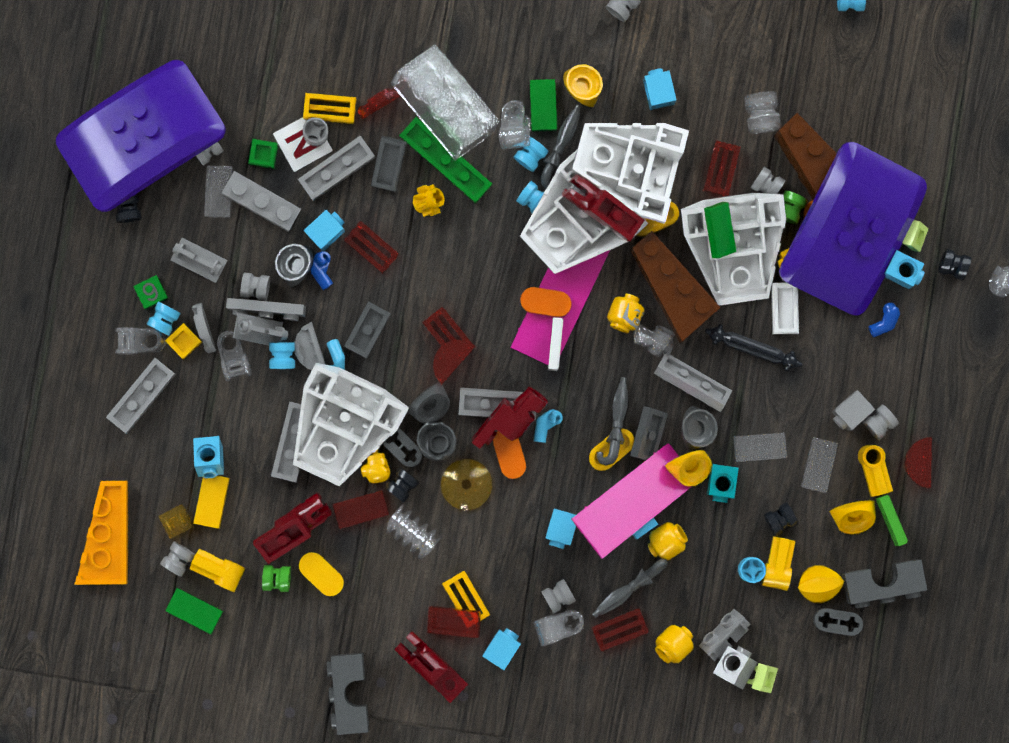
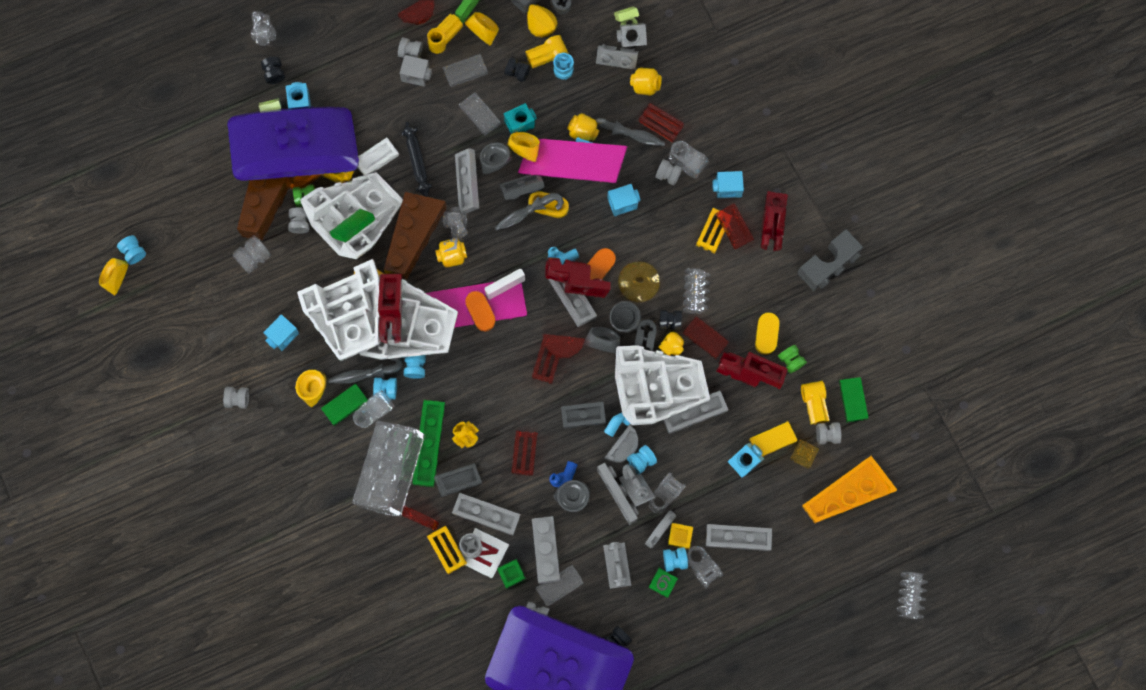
camera: 130 degrees left, 10 degrees down
light grey wheel [240,272,270,301] -> none
medium azure brick [304,210,345,251] -> none
clear red tile [703,140,741,197] -> none
blue arm [868,303,900,338] -> none

